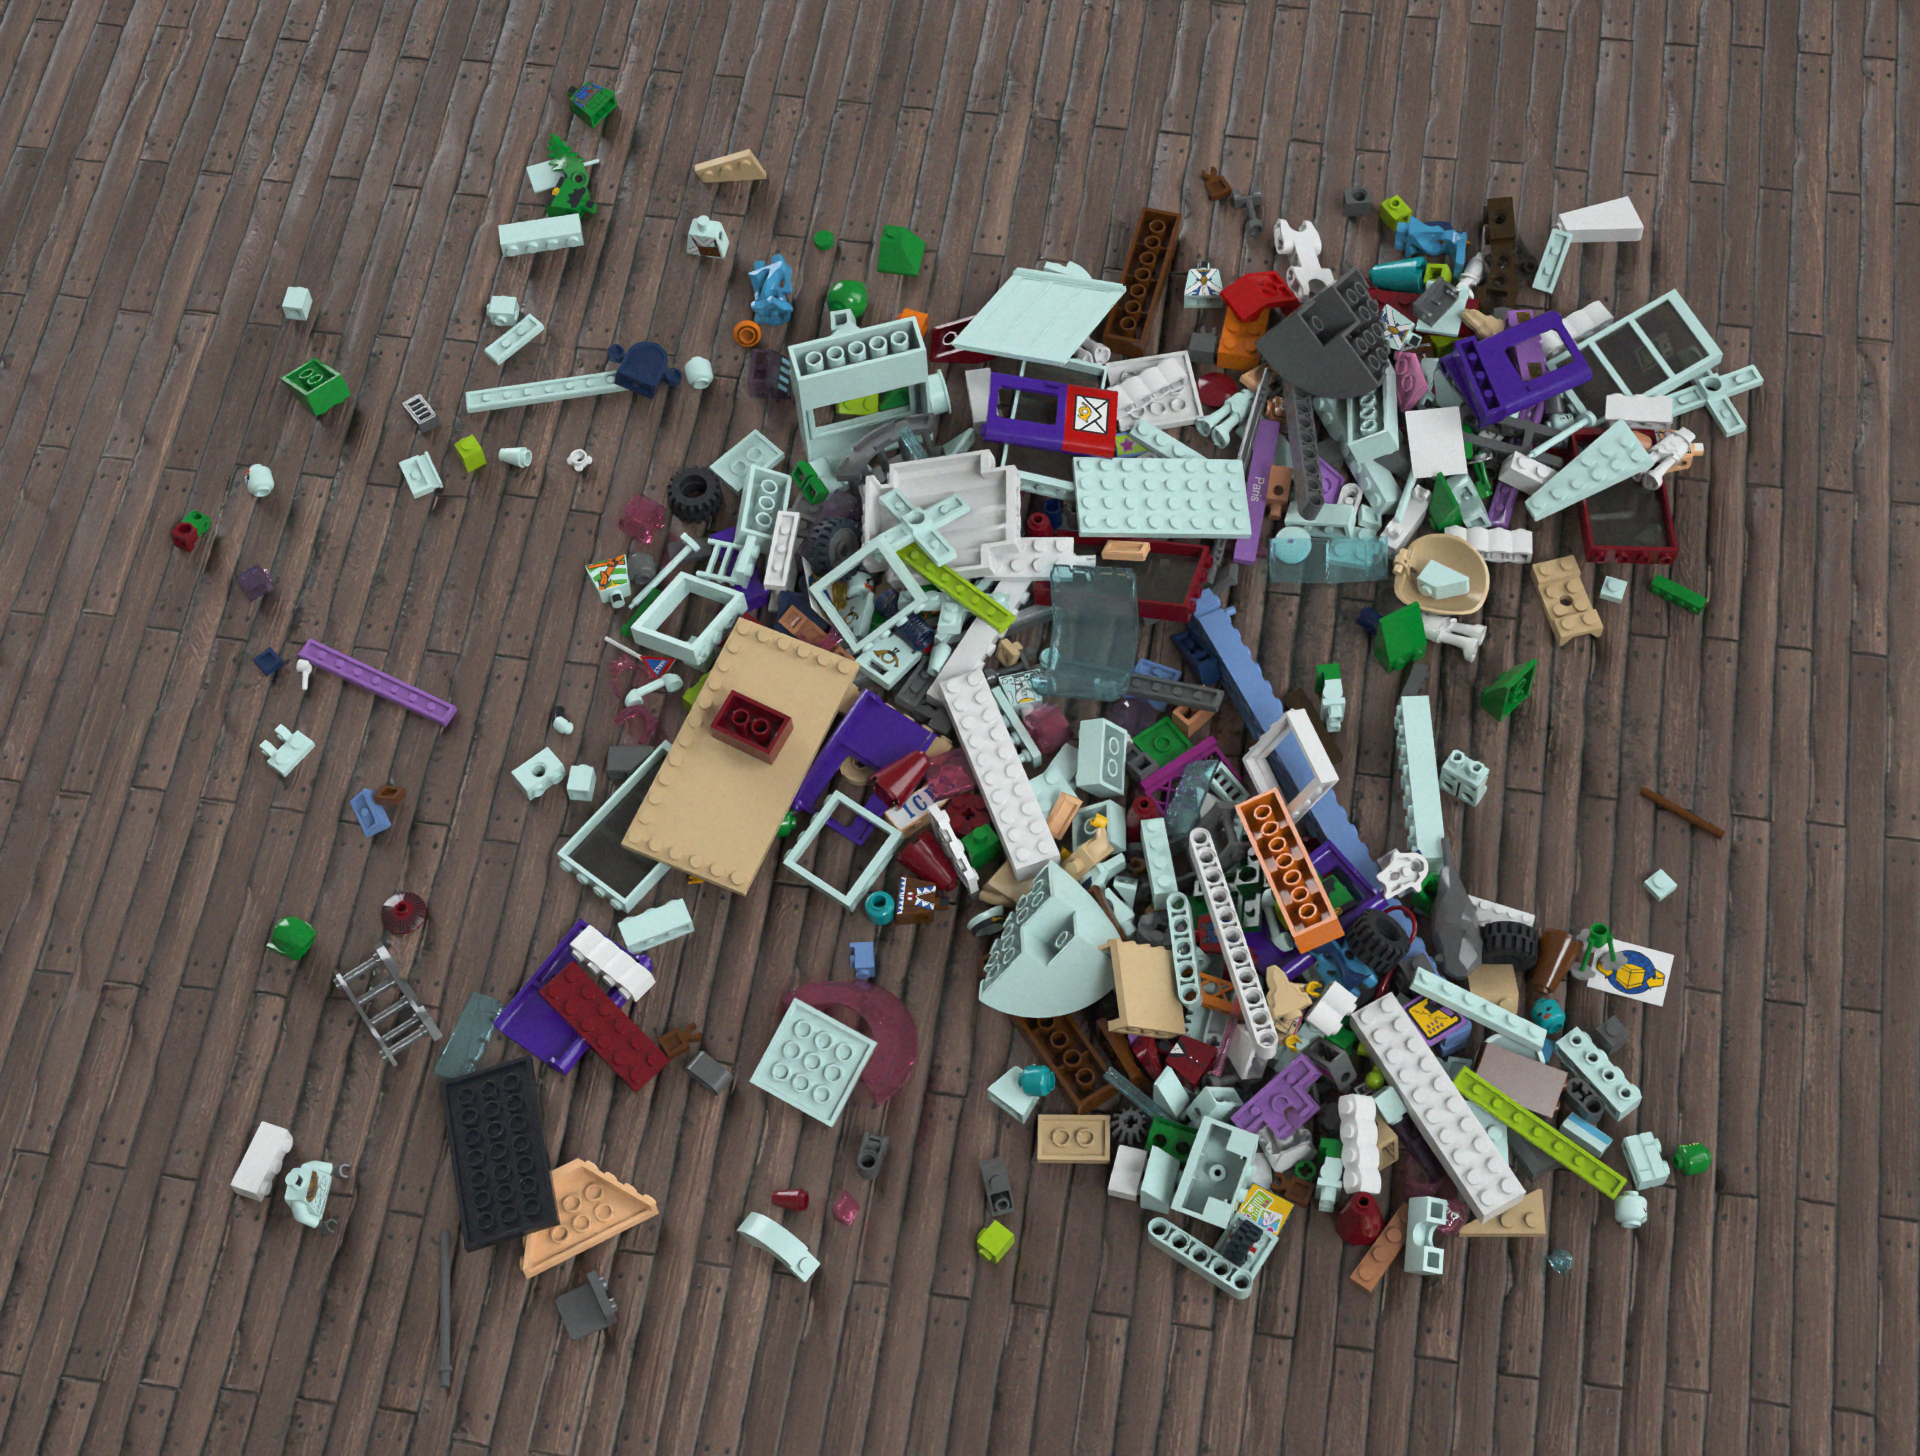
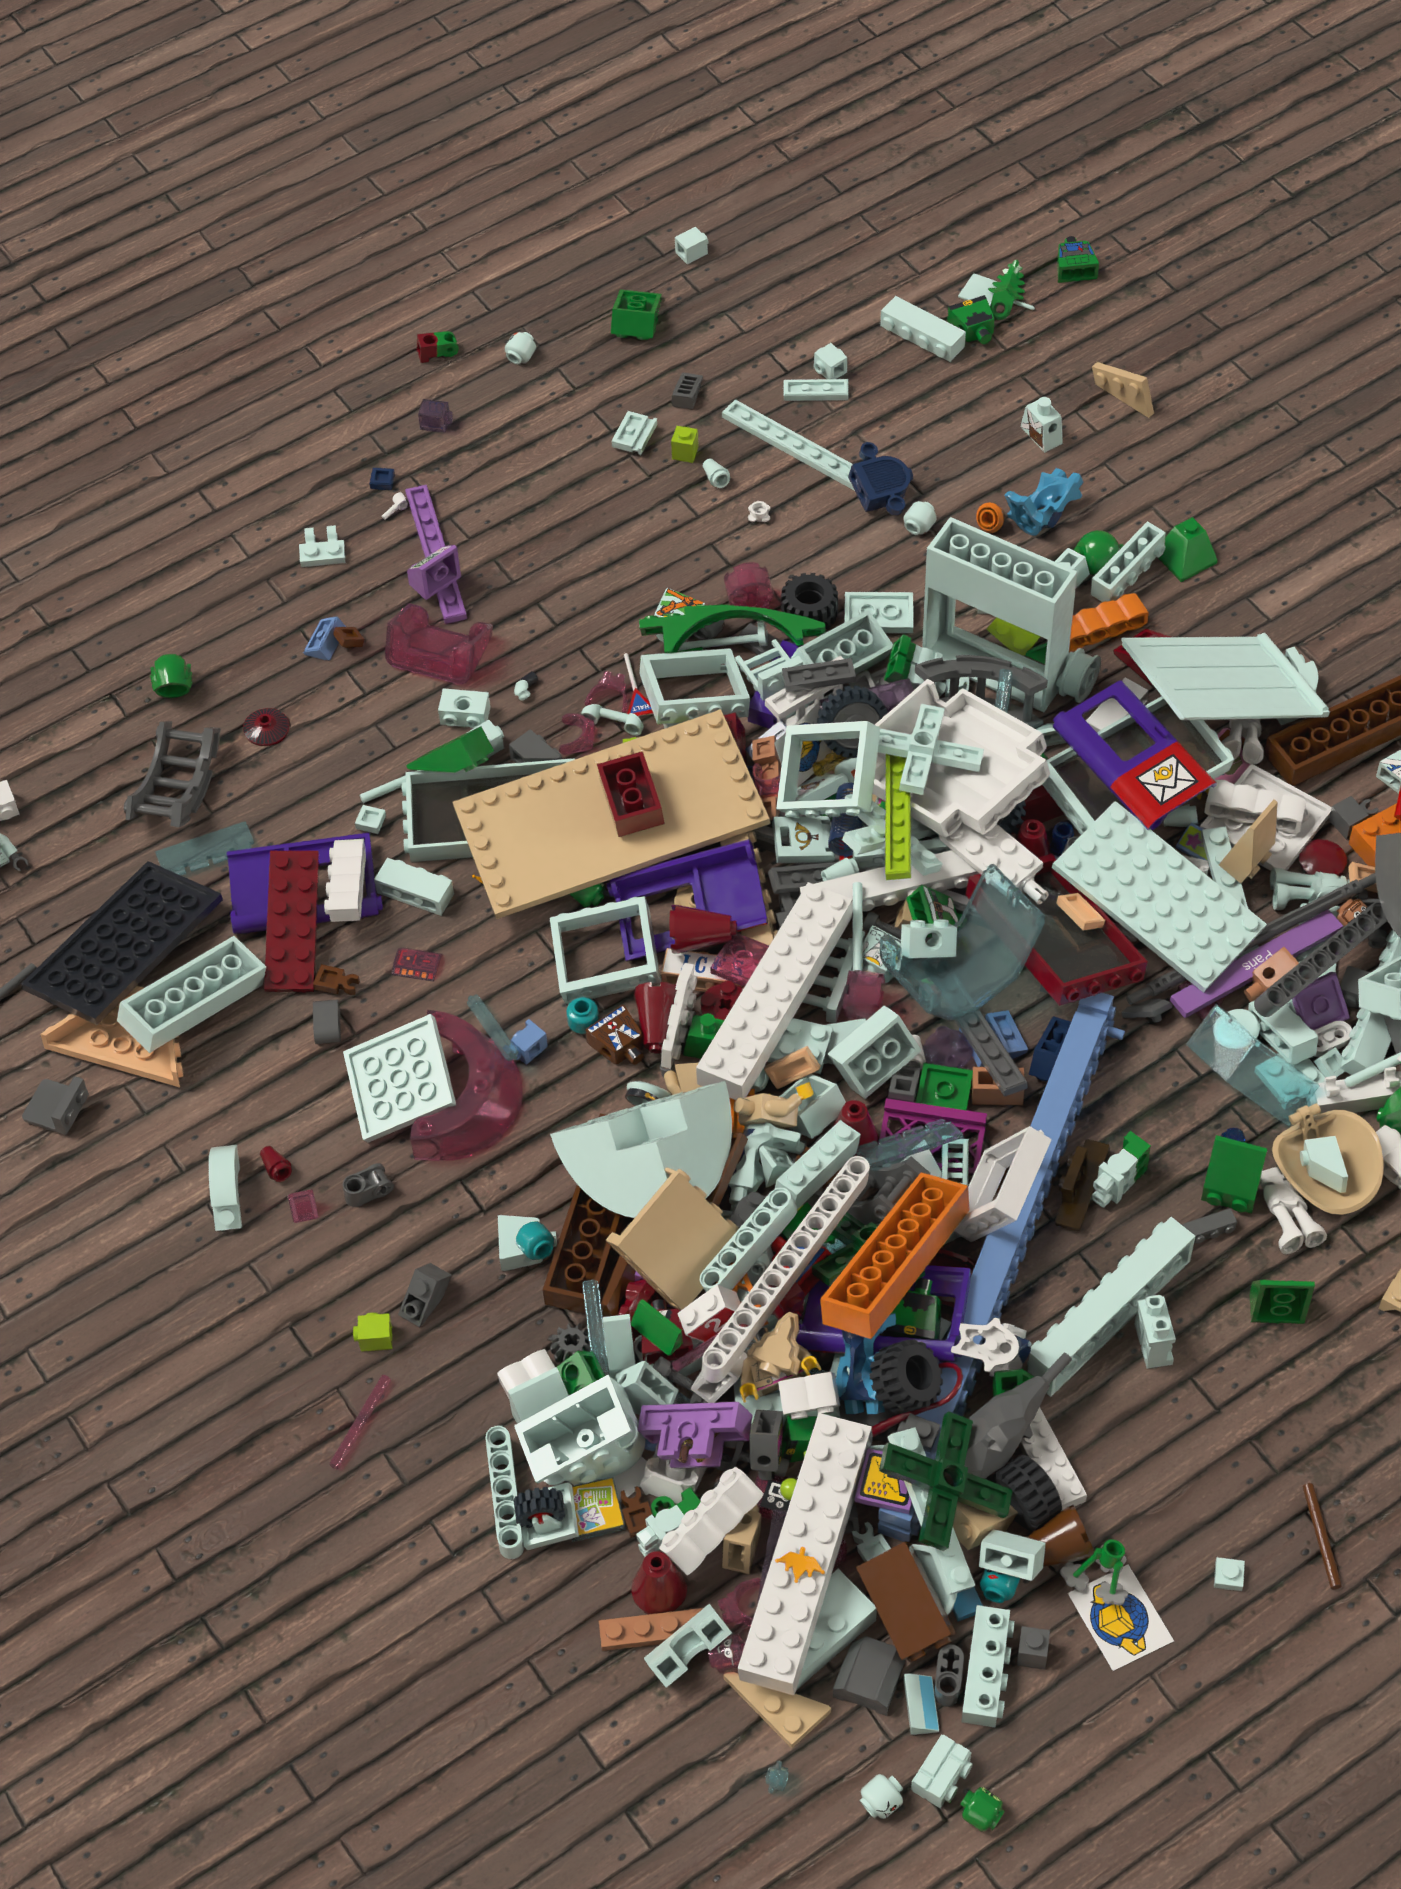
camera: 45 degrees right, 5 degrees down
green tile [814,230,834,250] -> none
tan plate [1037,1114,1110,1164] -> none
light aqua brick [1371,1086,1408,1125] -> none
lime tile [1453,1066,1627,1200] -> none
none -> light aqua brick [117,936,266,1053]
none -> clear pink bar [329,1375,391,1470]
none -> light aqua plate [355,805,386,834]
none -> light aqua bar [360,770,424,803]
none -> clear pink windscreen [385,603,493,684]
none -> clear pink piece [392,947,442,982]
none -> green slope [406,726,494,773]
none -> medium lavender slope [407,545,461,600]
none -> clear light blue axle [467,994,519,1061]
none -> green slope [631,1300,683,1356]
none -> green slope [639,605,826,653]
none -> white brick [678,1284,741,1343]
none -> light orange piece [775,1547,825,1583]
none -> dark grey plate [782,658,856,692]
none -> light aqua bar [853,882,863,977]
none -> dark green piece [879,1411,1013,1551]
none -> light aqua brick [901,919,957,958]
none -> green torso [906,885,964,938]
none -> light aqua brick [979,1529,1046,1581]
none -> light aqua brick [1091,521,1166,602]
none -> tan slope [1219,799,1278,883]

